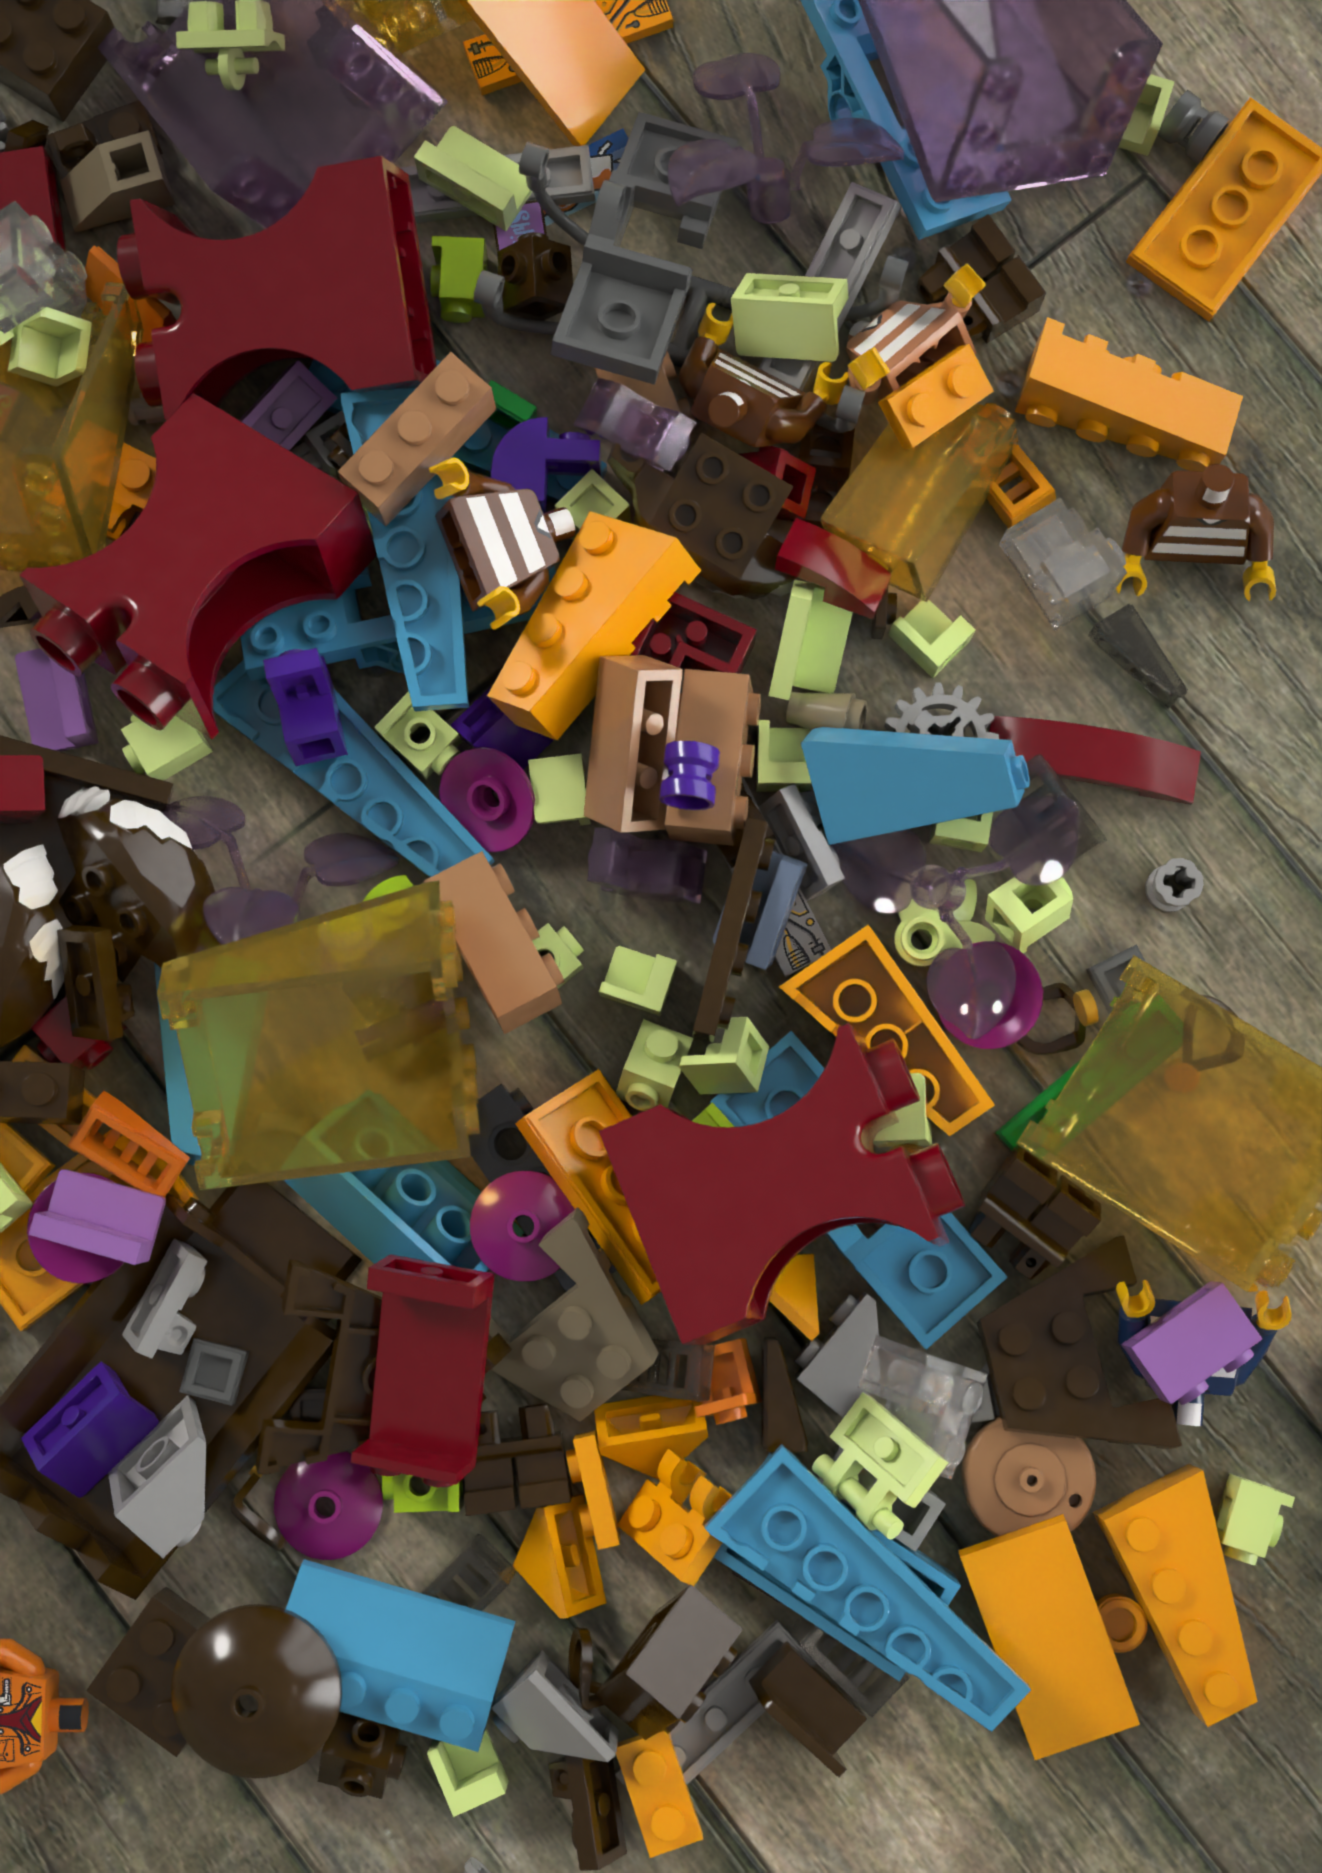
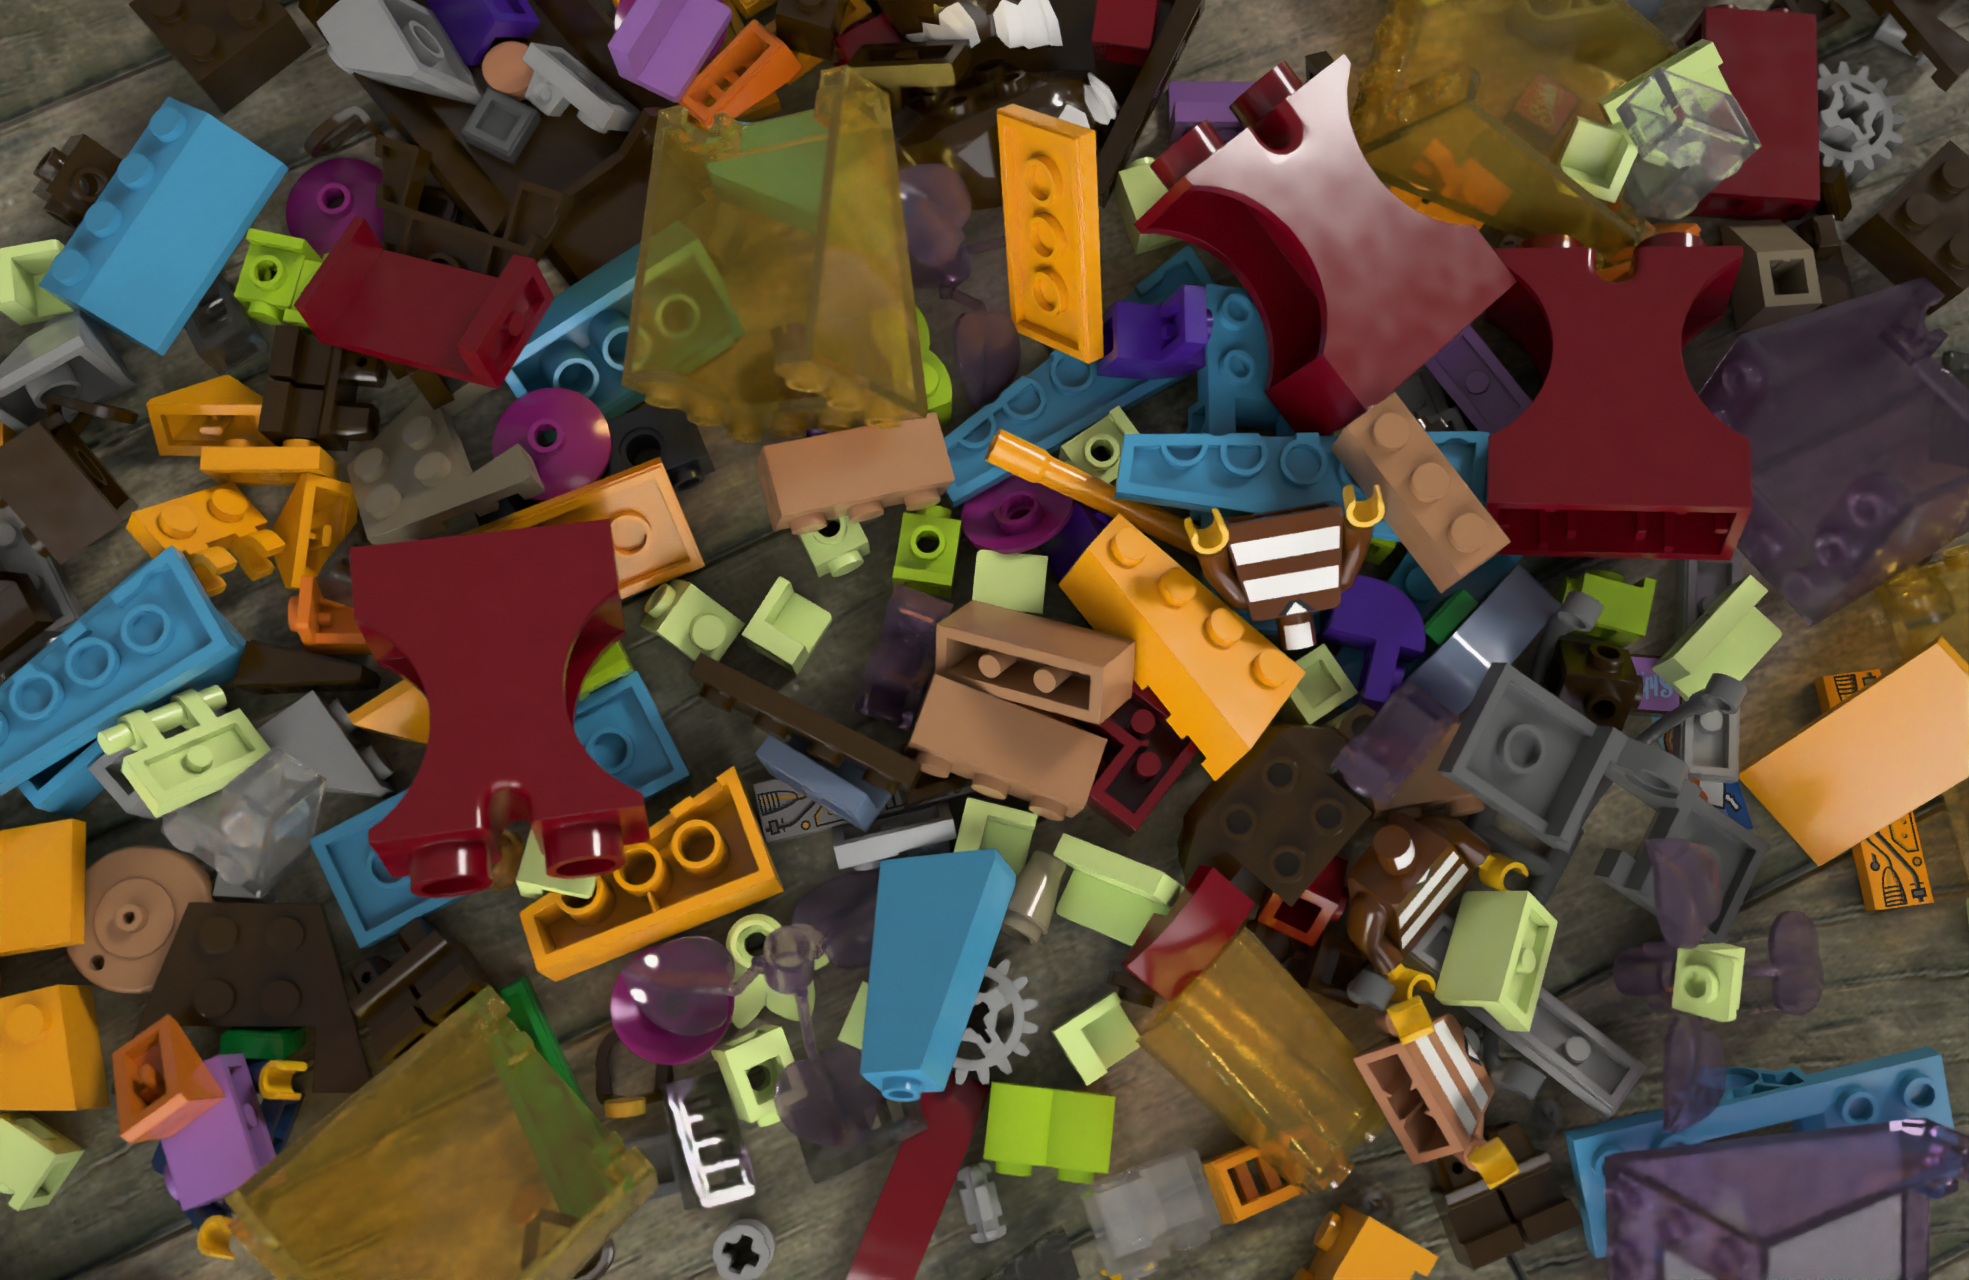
camera: 95 degrees right, 5 degrees down
dark brown dish [171,1604,342,1779] -> none
yellowish green hips [176,0,285,90] -> none
dark purple wheel [659,741,720,810] -> none
yellowish green panel [679,1017,769,1094] -> none
light orange plate [878,344,994,449] -> none
none -> orange slope [112,1014,226,1143]
none -> green tile [220,1026,306,1060]
none -> lime brick [234,228,322,326]
none -> nougat tile [482,41,534,101]
none -> clear smoke slope [660,1071,757,1211]
none -> lime brick [892,505,961,599]
none -> light grey piece [956,1162,1006,1243]
none -> lime brick [983,1081,1116,1184]
none -> light orange piece [985,428,1201,559]
none -> light orange tile [997,104,1104,364]
none -> sand blue beam [1397,563,1562,728]
none -> yellowish green bracket [1672,943,1745,1022]

